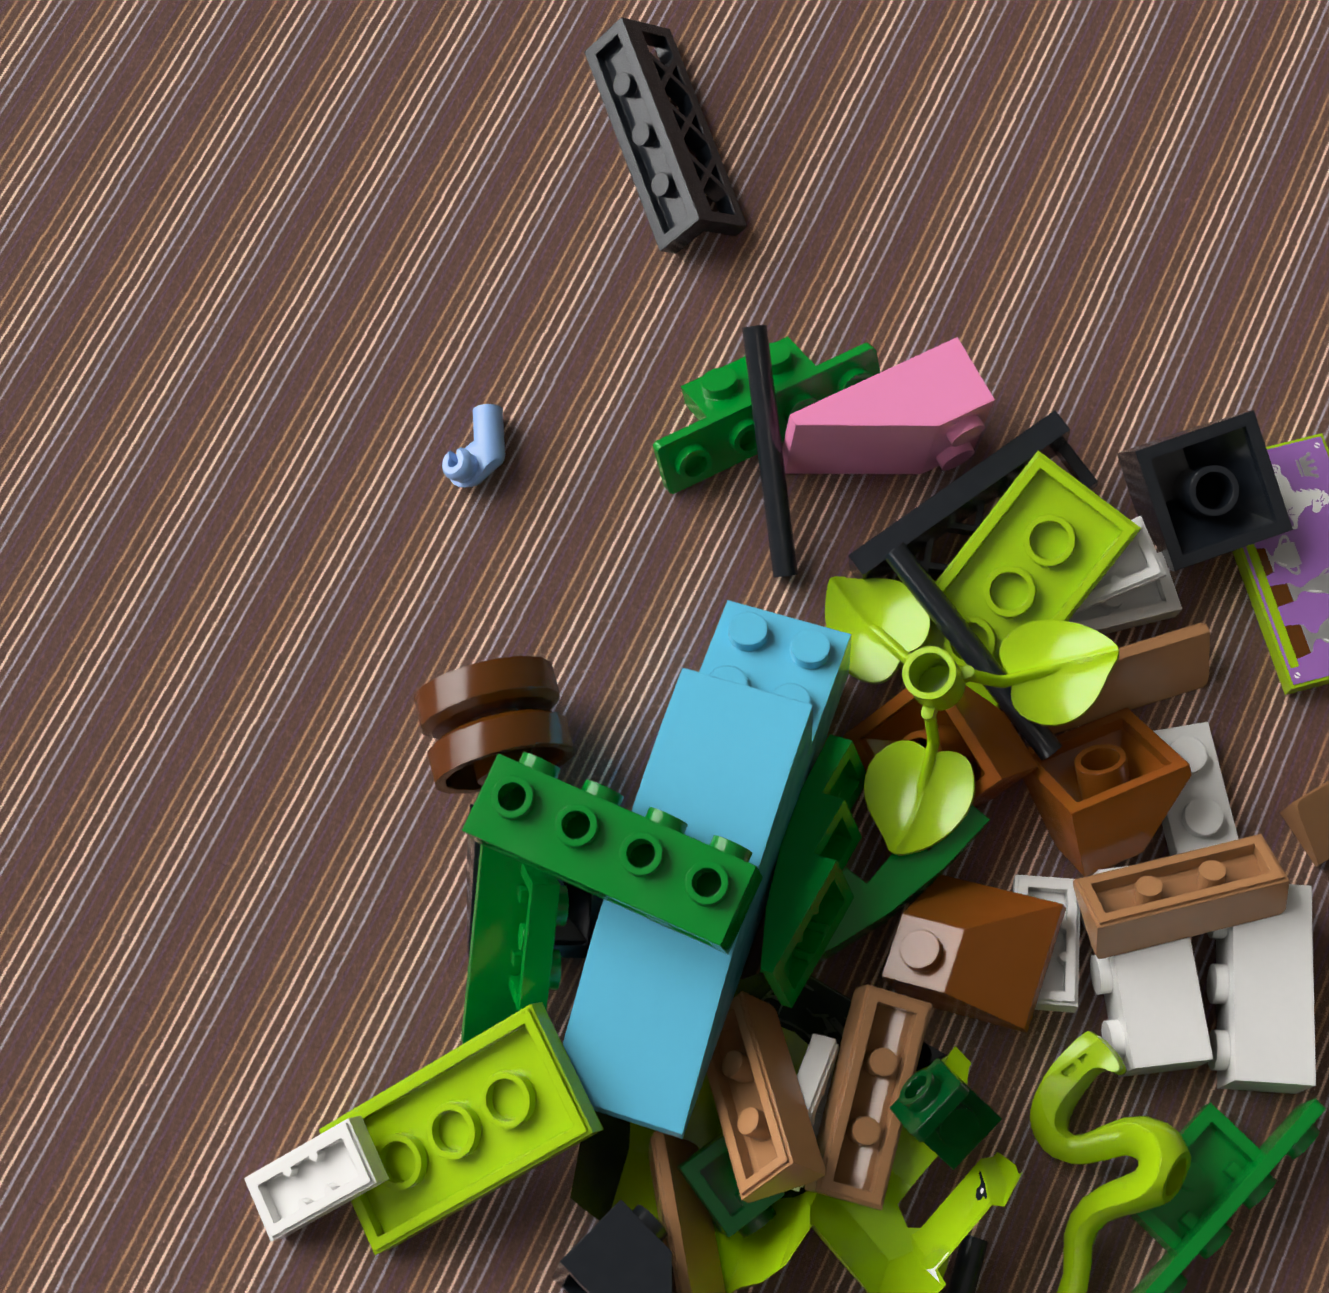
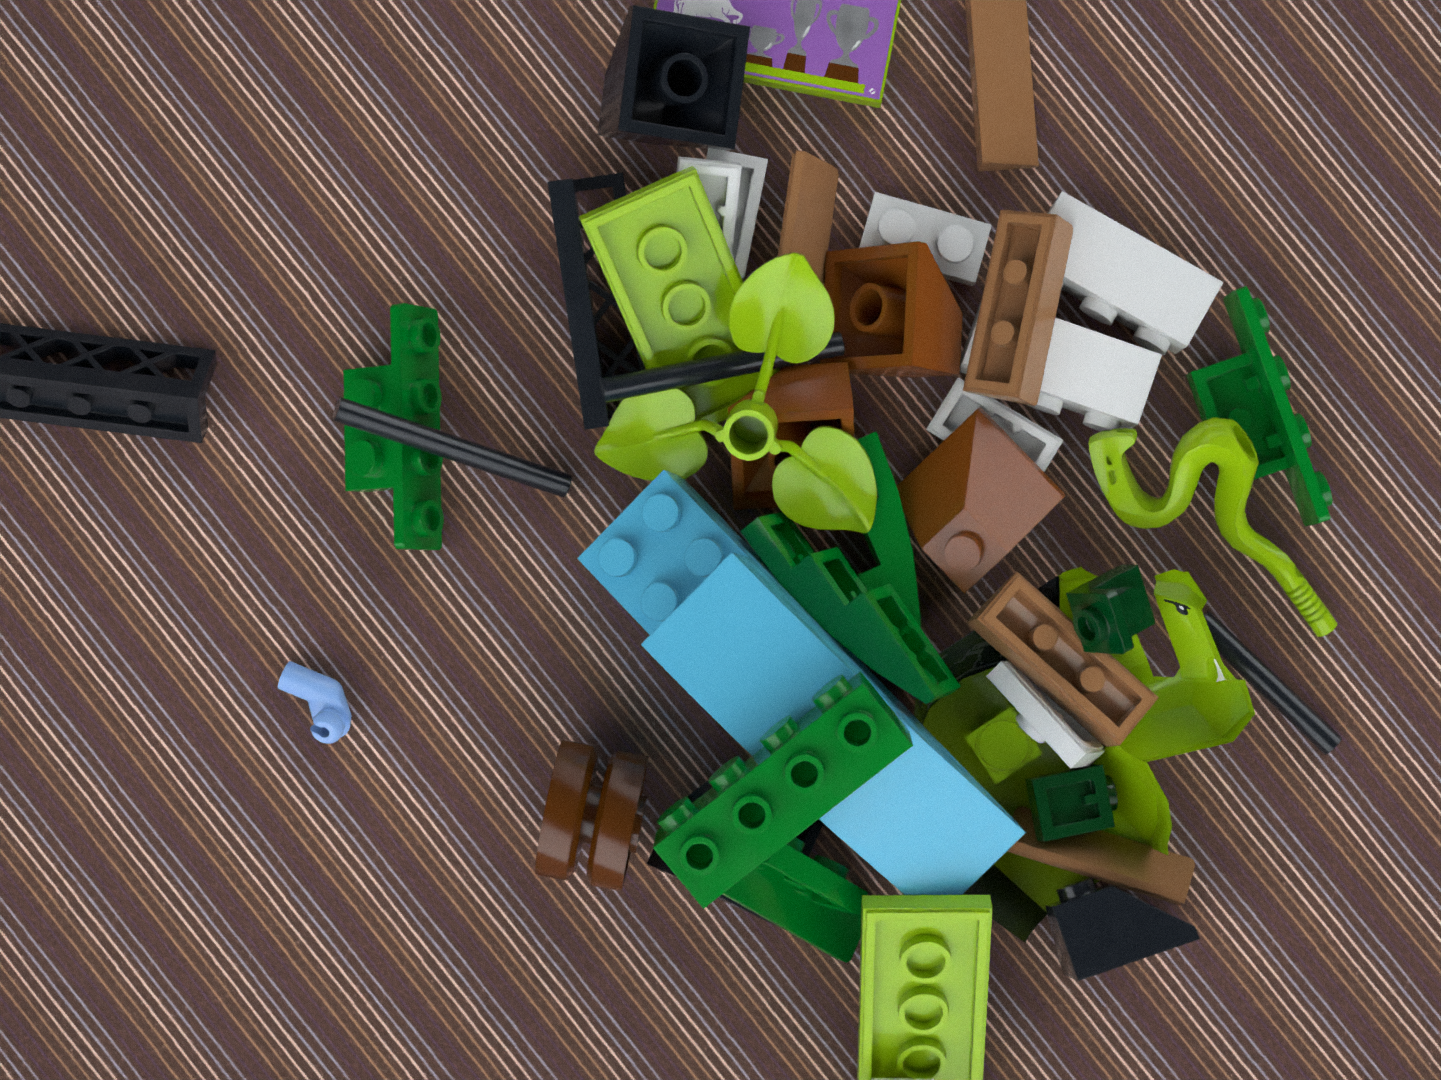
camera: 55 degrees left, 15 degrees up
medium nougat slope [707,991,826,1203] -> none
bright pink slope [782,337,995,474] -> none

